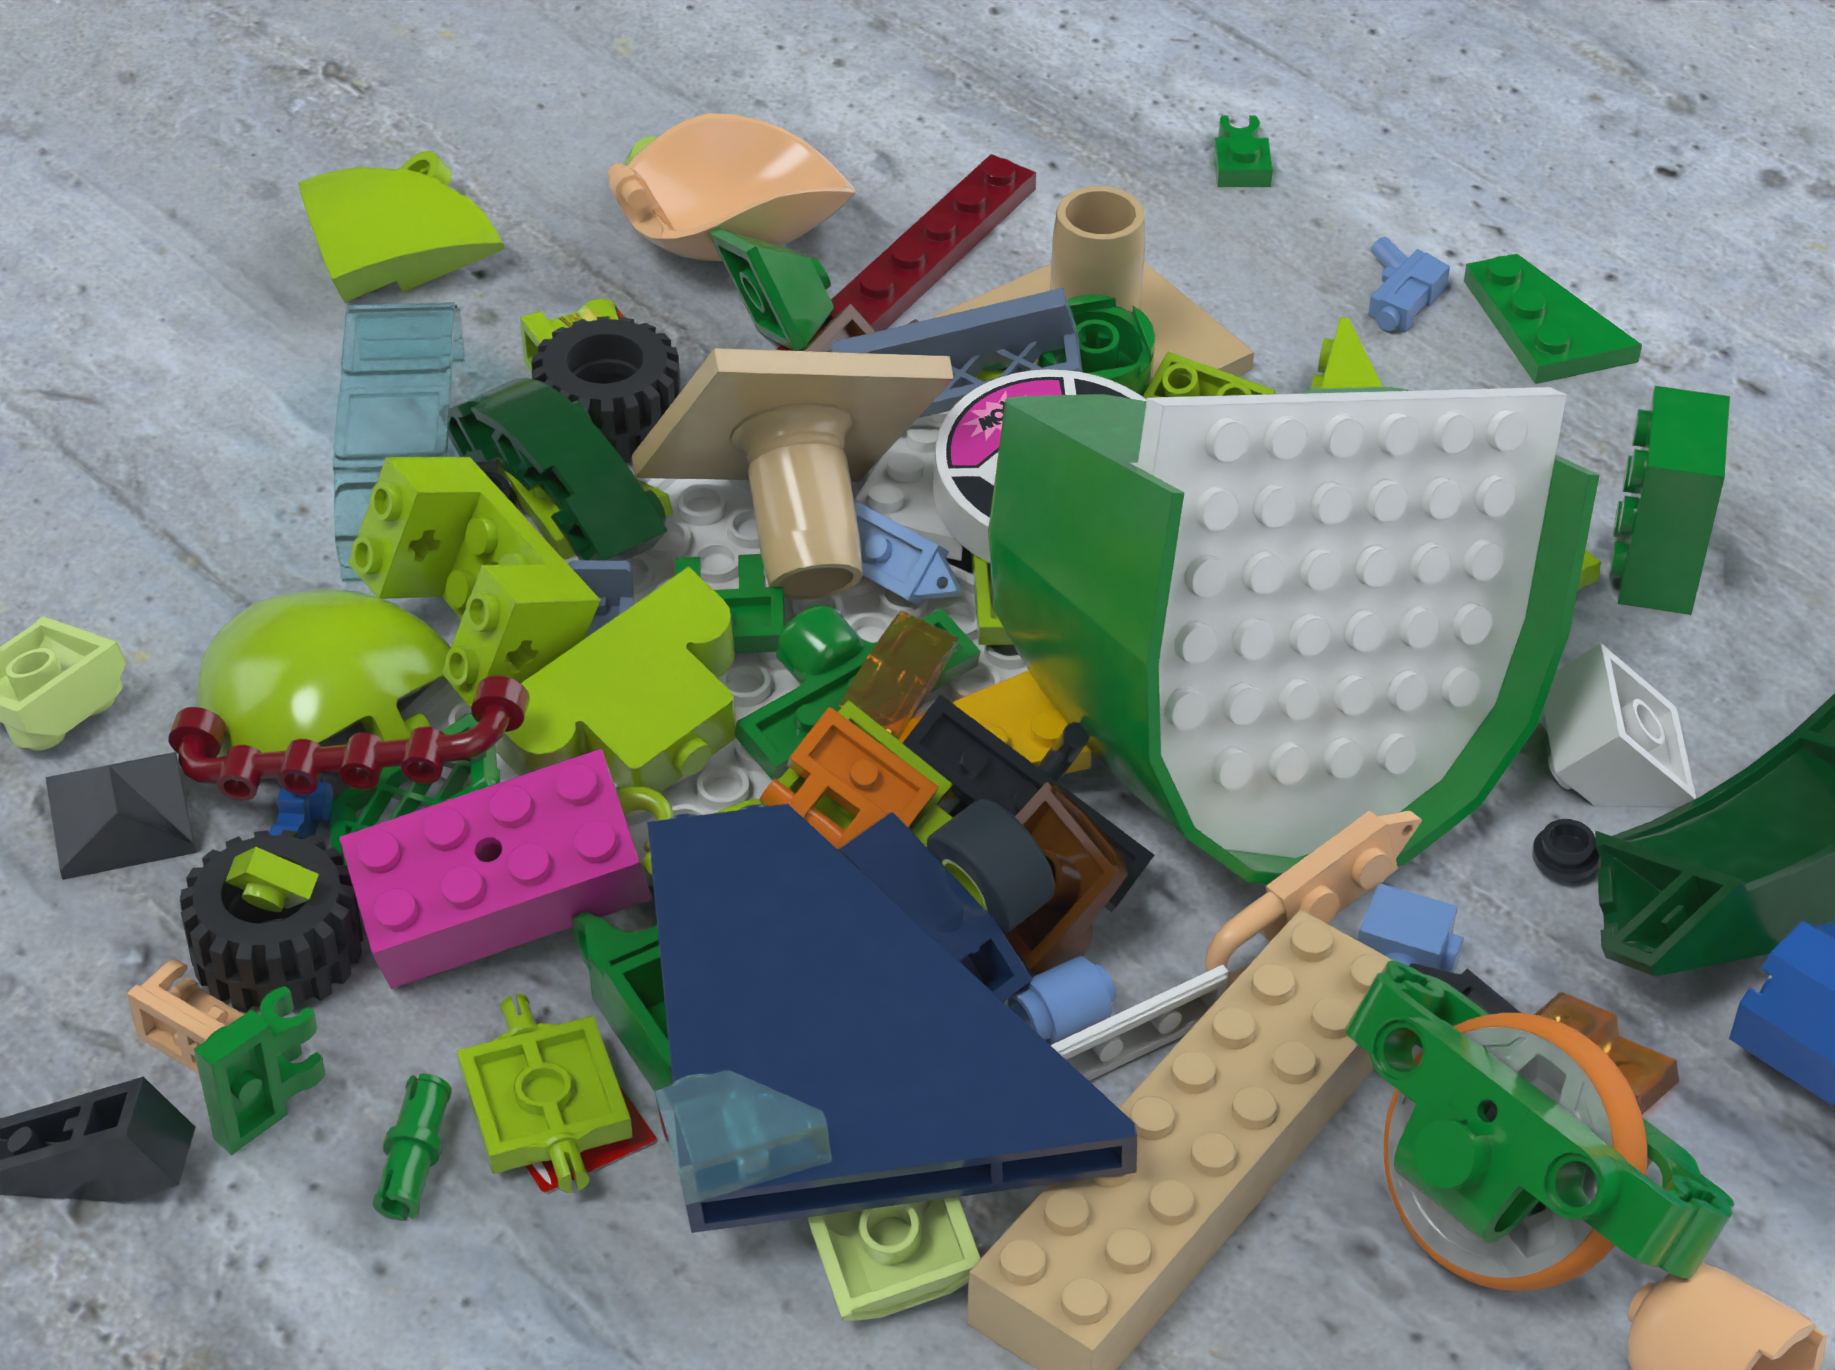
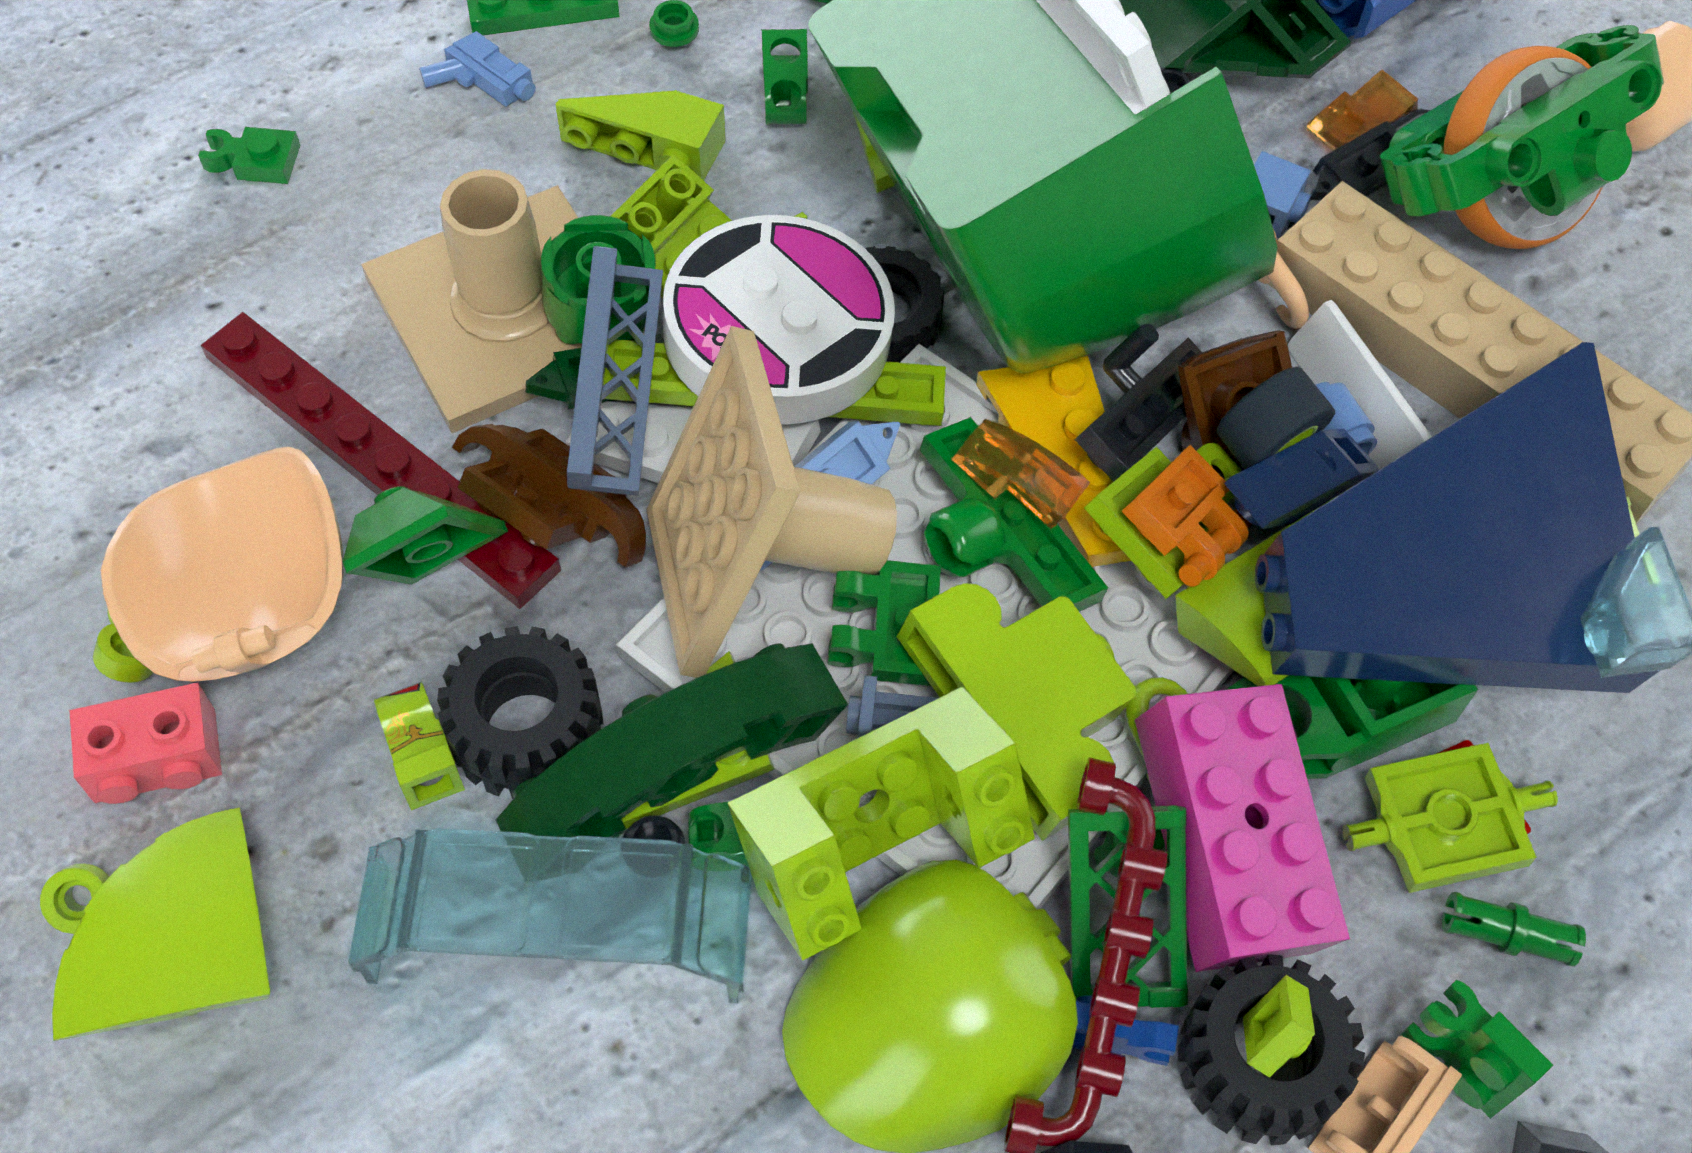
camera: 85 degrees left, 15 degrees up
none -> coral brick [69,682,222,804]

